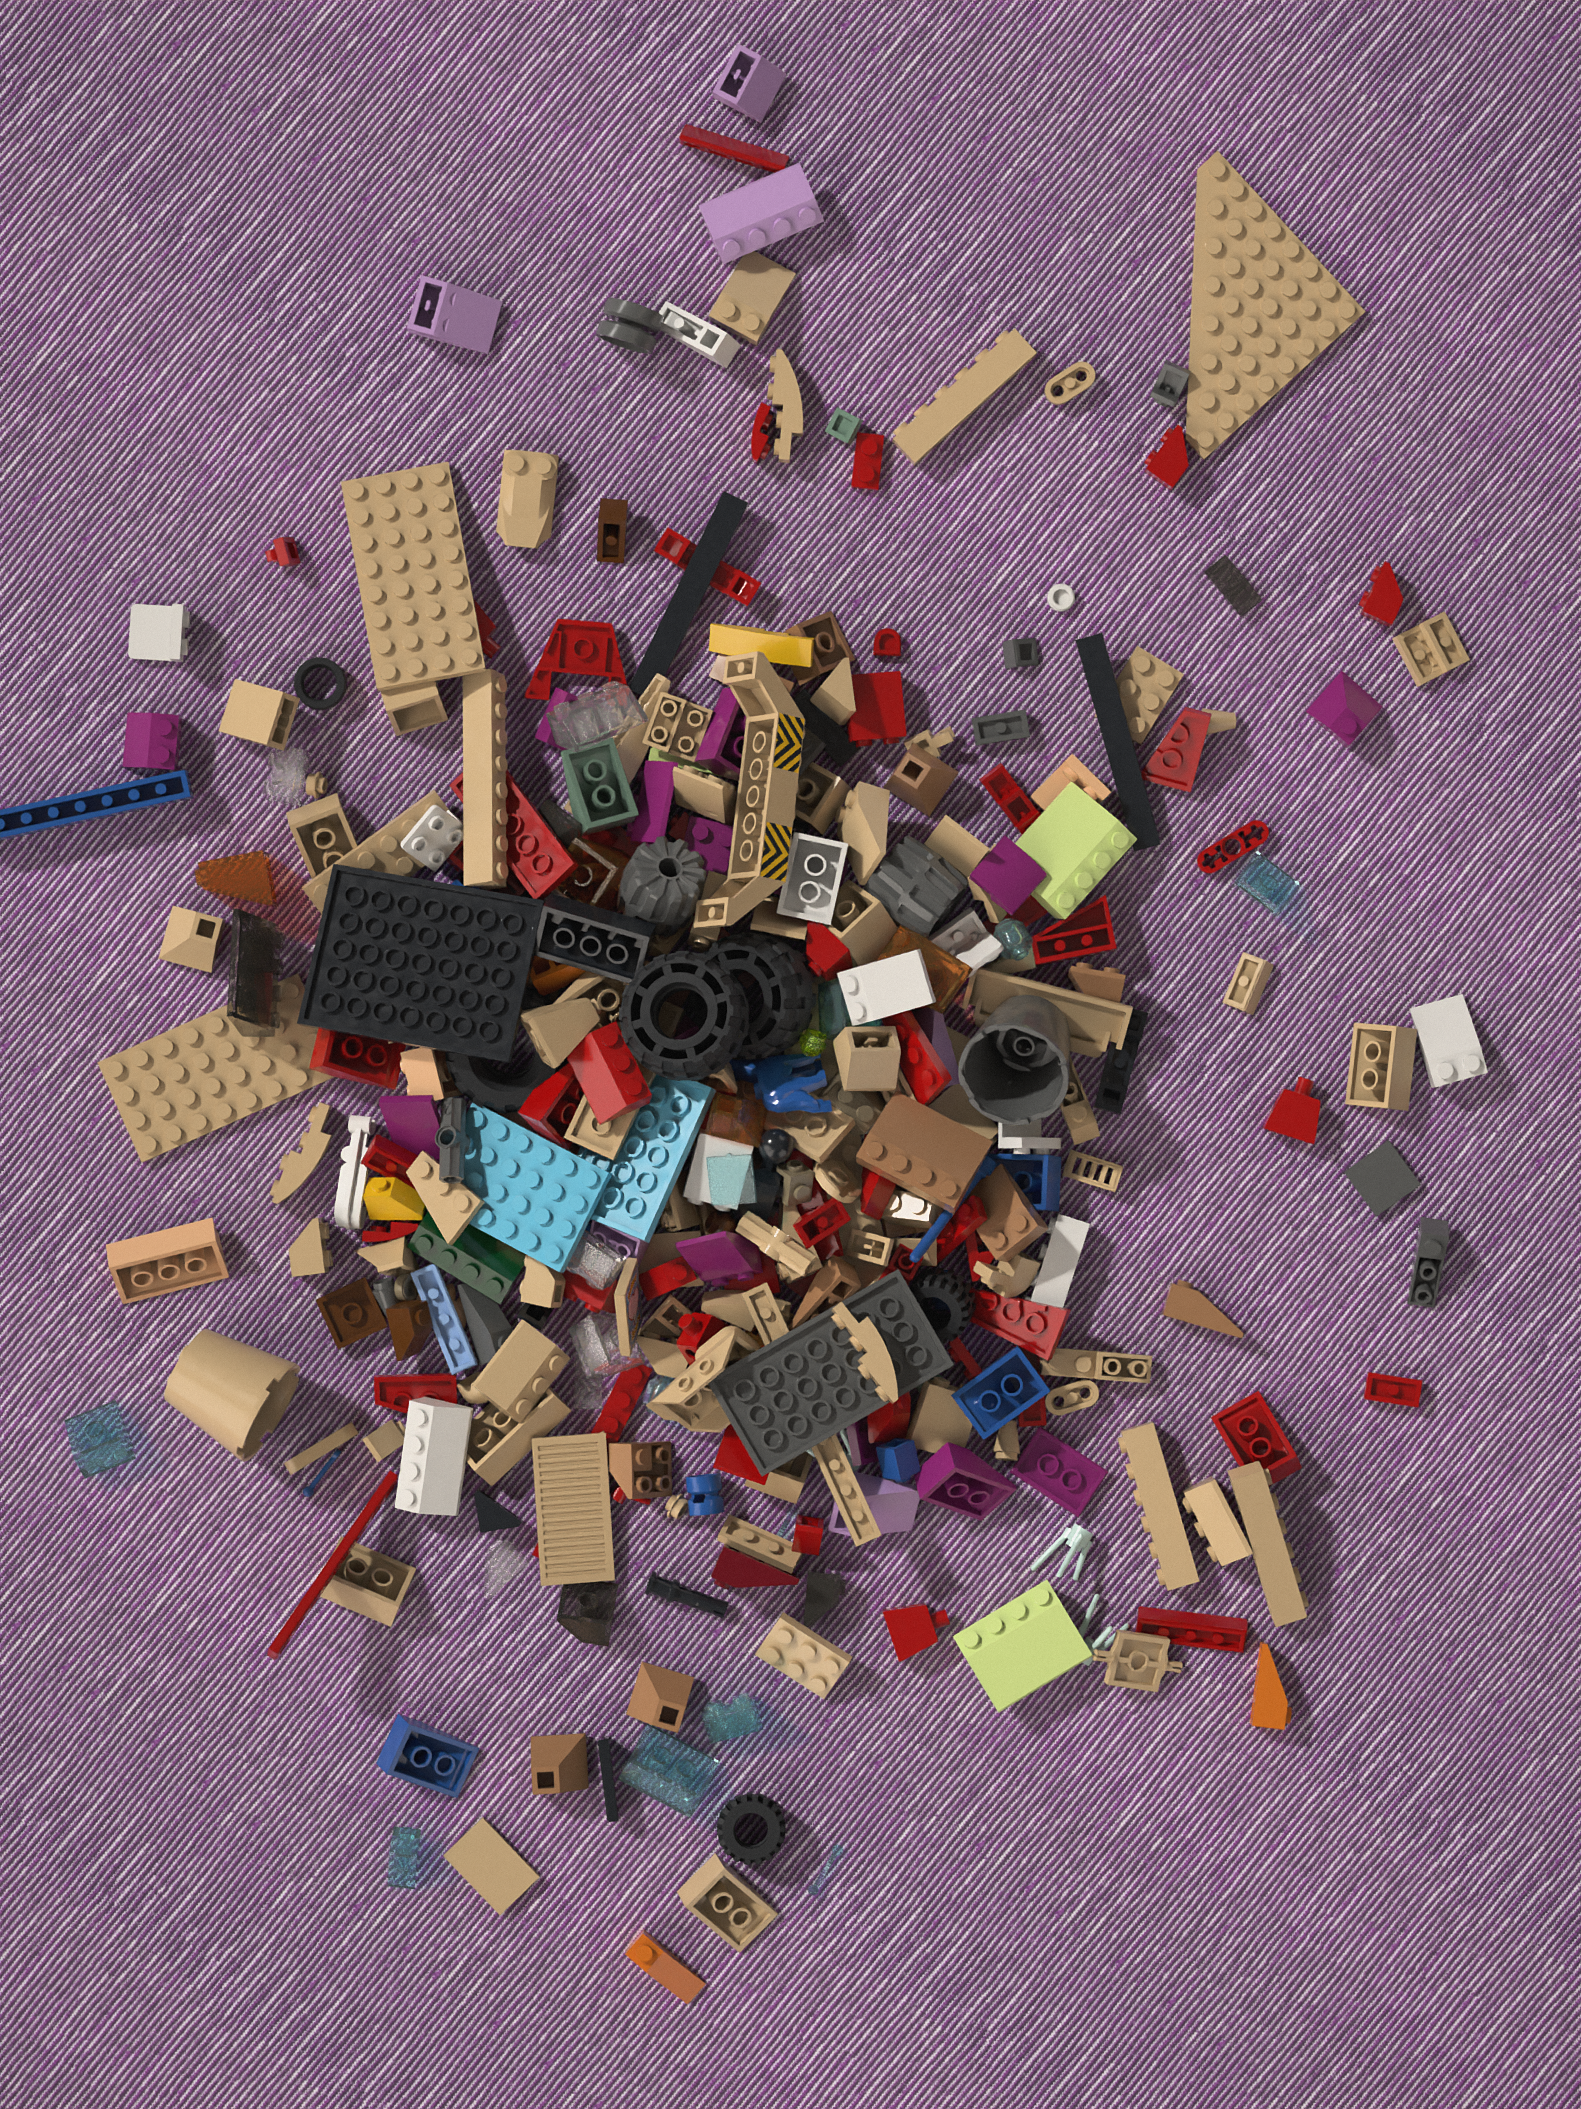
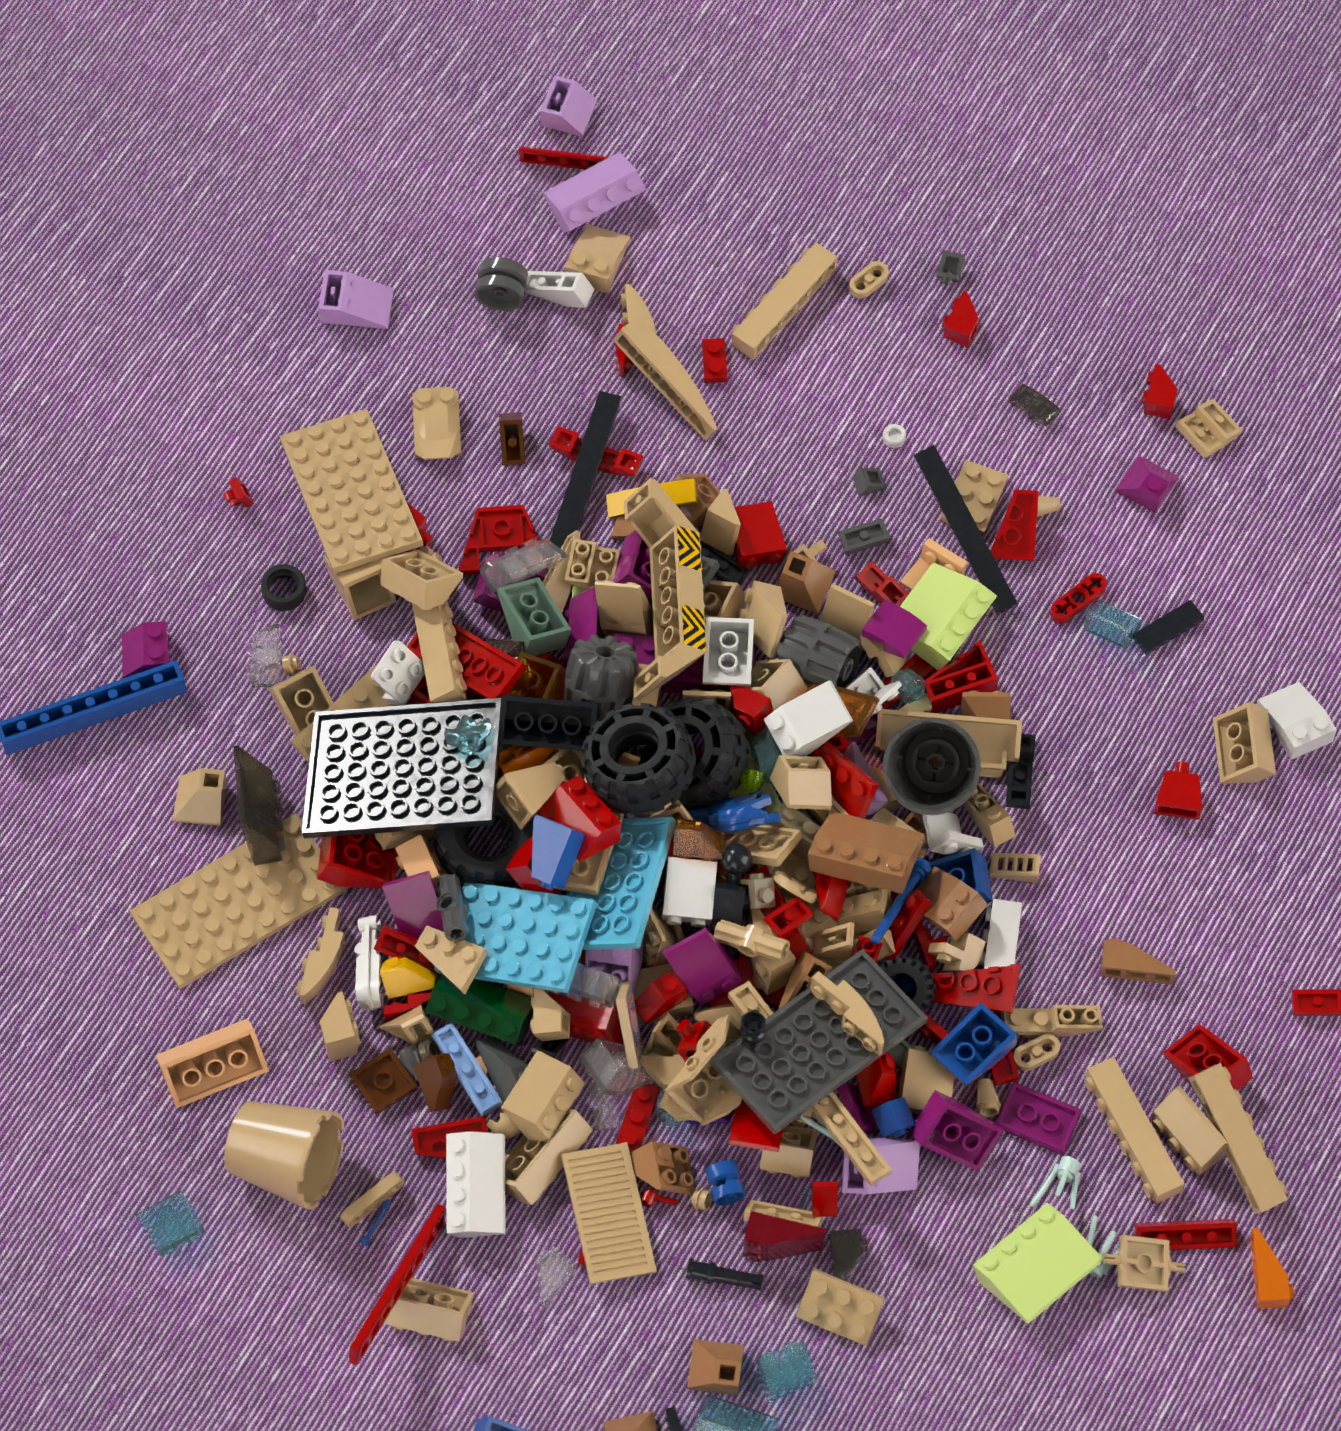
camera: 10 degrees left, 25 degrees down
white bracket [128,604,190,662] -> none
clear orange slope [195,850,278,907] -> none
tan brick [219,679,300,751] -> none
tan slope [362,1418,406,1462] -> none
black slope [474,1489,523,1533] -> none
clear smoke slope [557,1581,619,1647] -> none
clear light blue piece [706,1153,757,1207] -> none
sand green plate [825,407,863,445] -> none
red tile [873,628,901,657] -> none
red torso [882,1603,950,1662] -> none
tan plate [1185,151,1366,460] -> none
tan slope [1222,952,1273,1015] -> none
dark grey tile [1344,1140,1421,1217] -> none
dark grey slope [1407,1217,1449,1308] -> none
none -> tan slope [380,550,463,610]
none -> clear light blue plate [444,715,492,755]
none -> slope [531,814,586,891]
none -> tan slope [613,316,717,441]
none -> black wheel [740,1011,766,1045]
none -> black tile [1133,600,1204,655]

